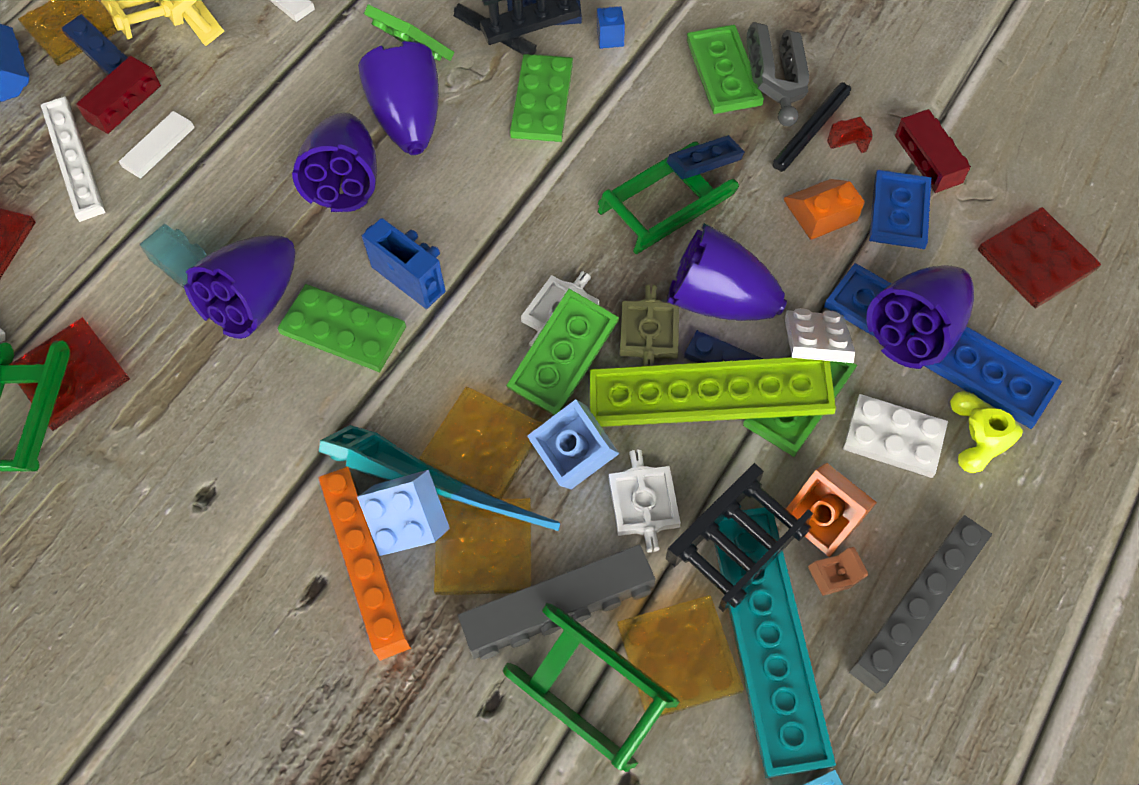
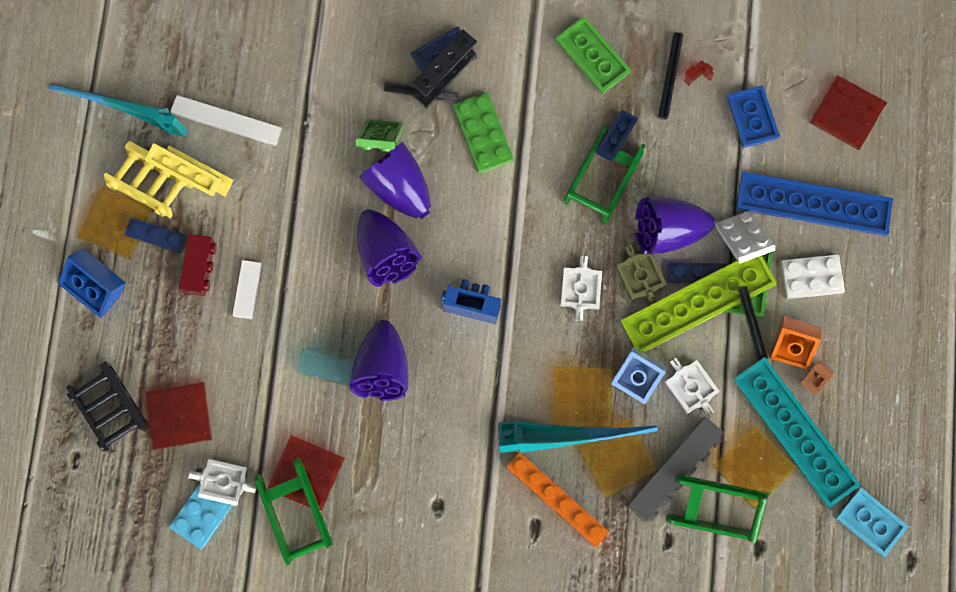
camera: 25 degrees left, 15 degrees up
white tile [41,96,106,222] -> none
bright green plate [277,284,406,373] -> none
light blue brick [357,470,450,556] -> none
bright green plate [506,289,619,416] -> none
blue brick [597,6,625,49] -> none
black fence [666,463,813,612] -> none
dark grey piece [746,22,809,127] -> none
orange slope [784,179,865,240] -> none
dark grey brick [849,515,992,694] -> none
dark purple cylinder [866,265,974,369] -> none
dark red brick [895,109,971,193] -> none
neon yellow head [950,391,1023,473] -> none
none -> black axle [737,286,768,361]

